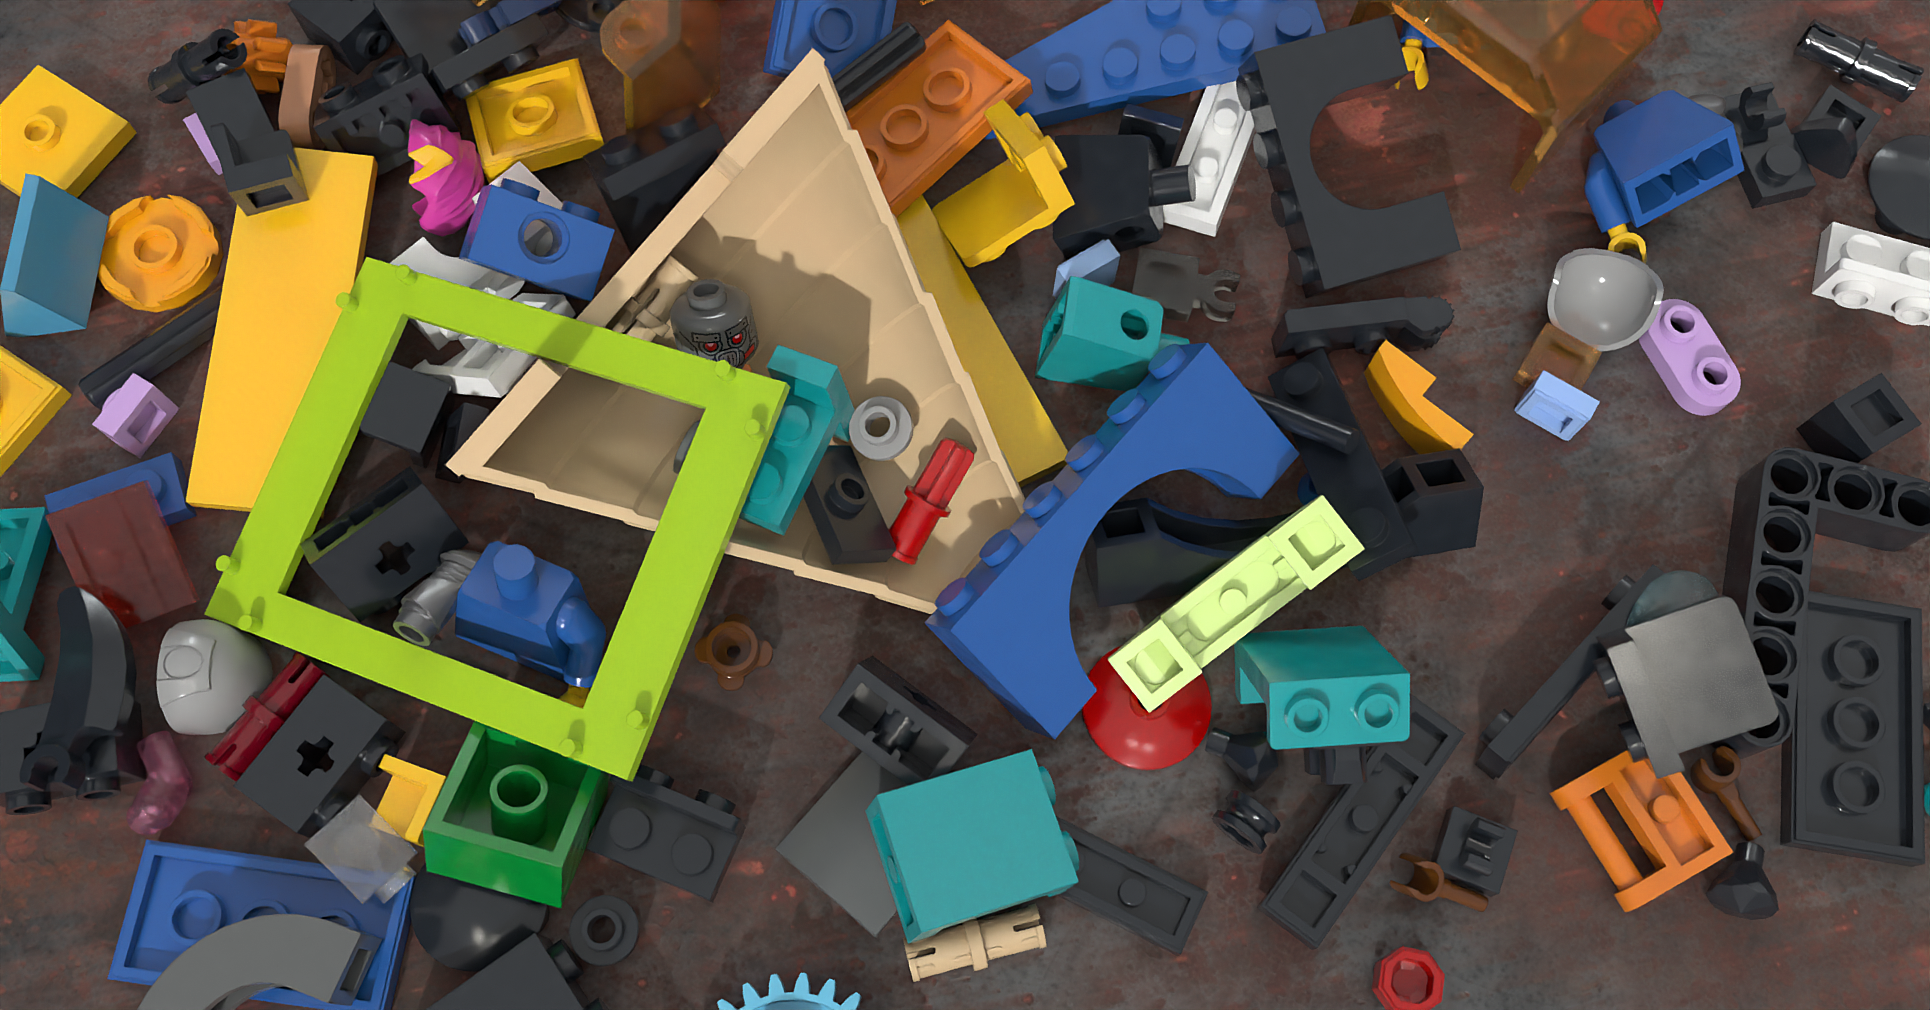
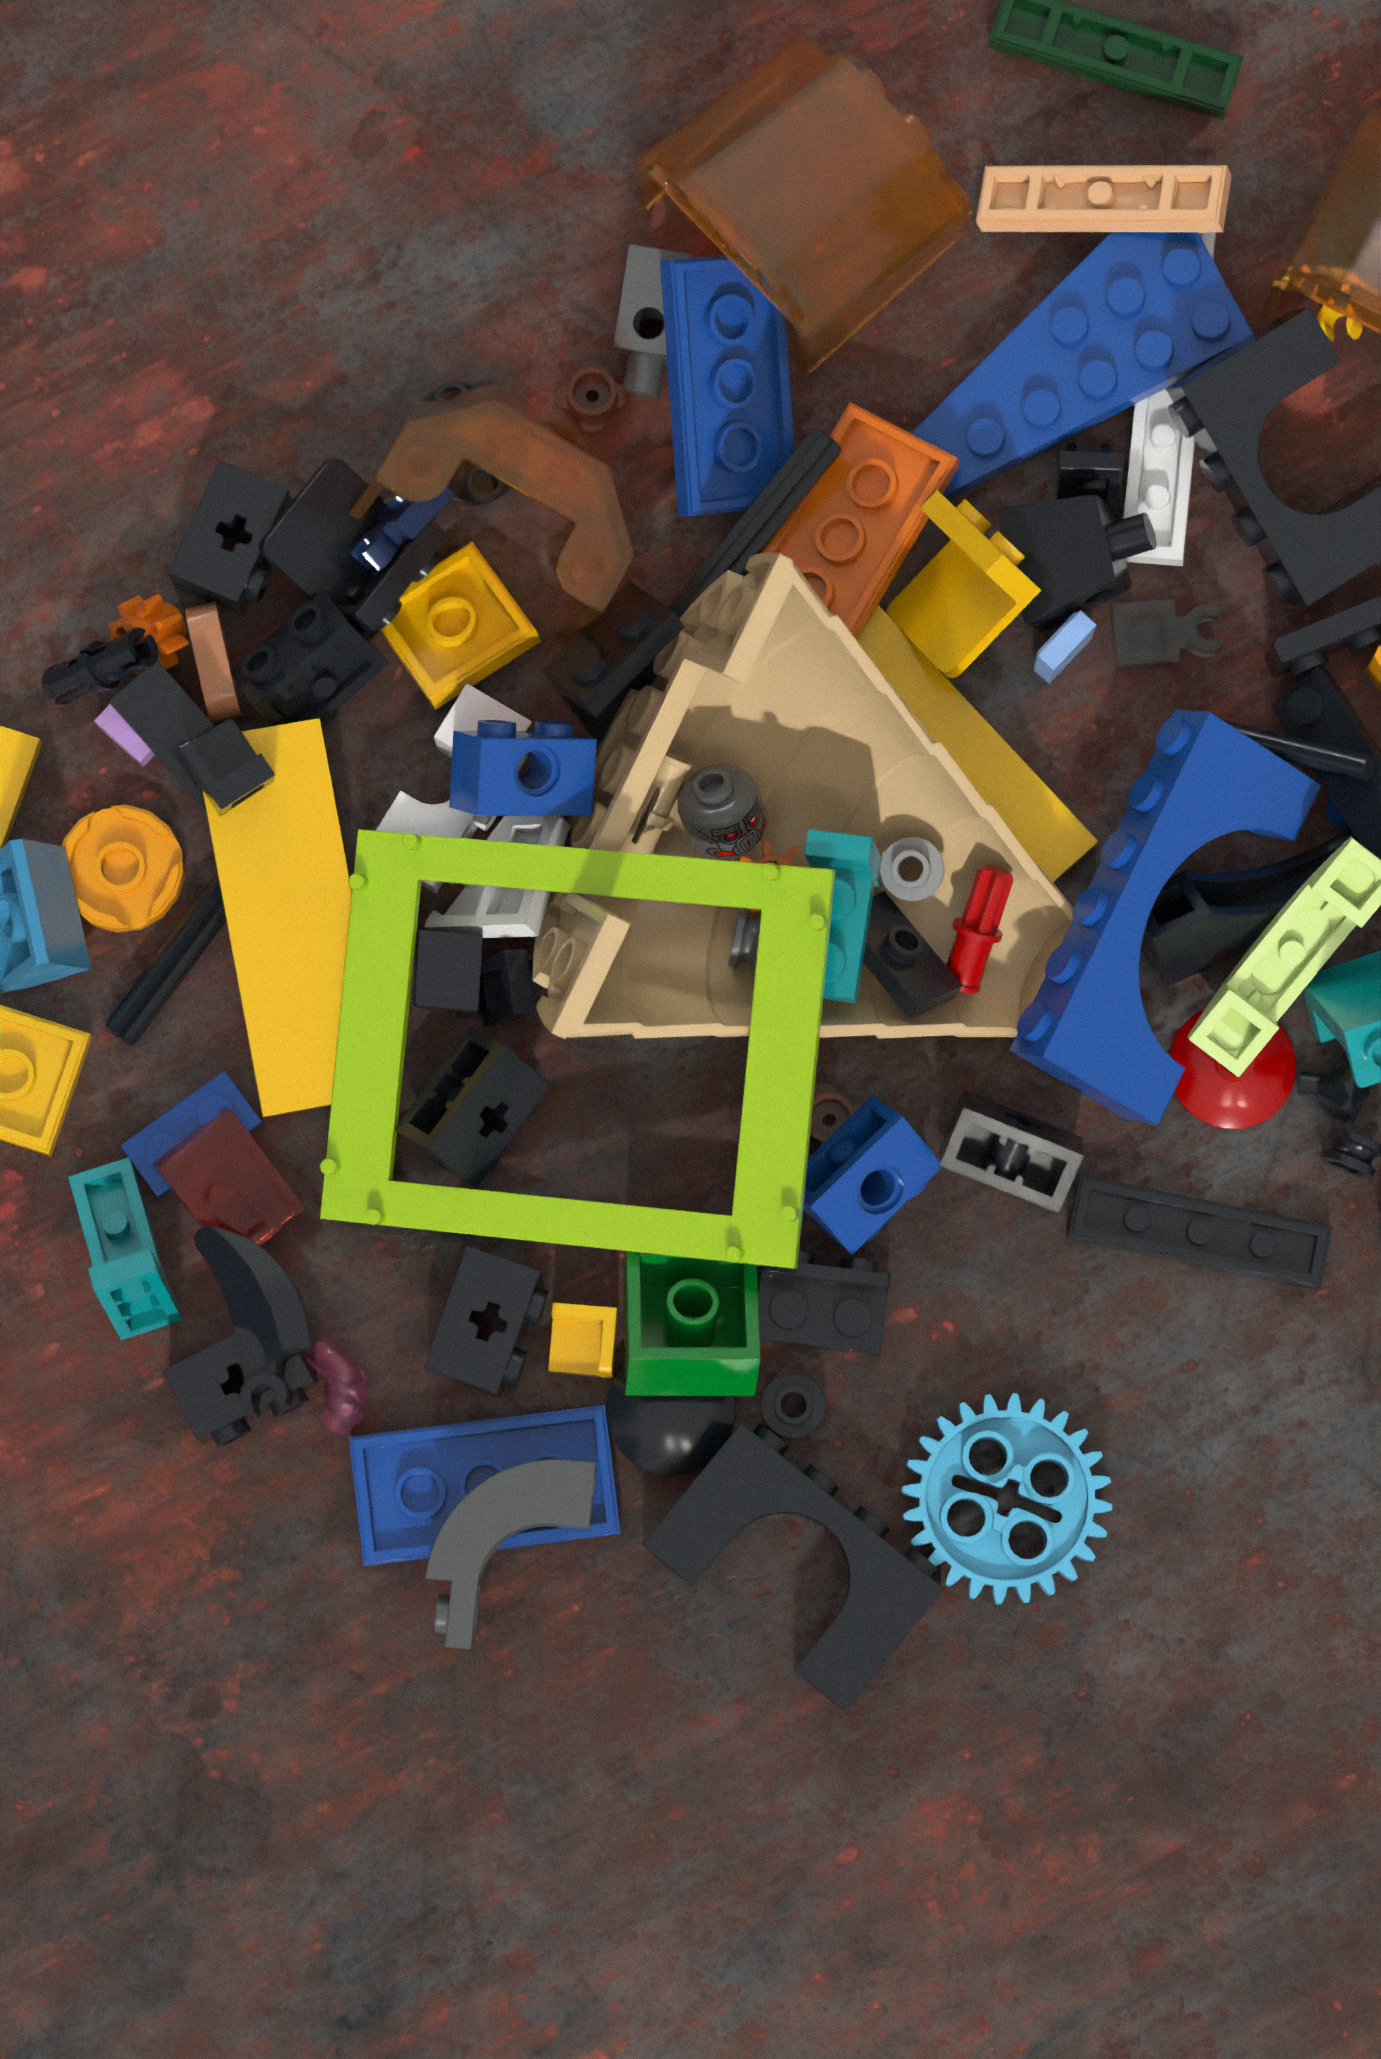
camera: 10 degrees left, 10 degrees up
lavender plate [92,373,180,458] -> none
light grey helmet [156,619,273,735] -> none
dark red pin [204,651,331,782] -> none
clear bracket [304,794,418,905] -> none
blue torso [393,541,606,708] -> none
dark pink hair [408,119,484,237] -> none
dark grey slope [776,751,908,938] -> none
teal panel [865,749,1079,944] -> none
tan pin [903,903,1046,982] -> none
teal torso [1035,276,1190,391] -> none
none -> blue brick [803,1095,942,1255]

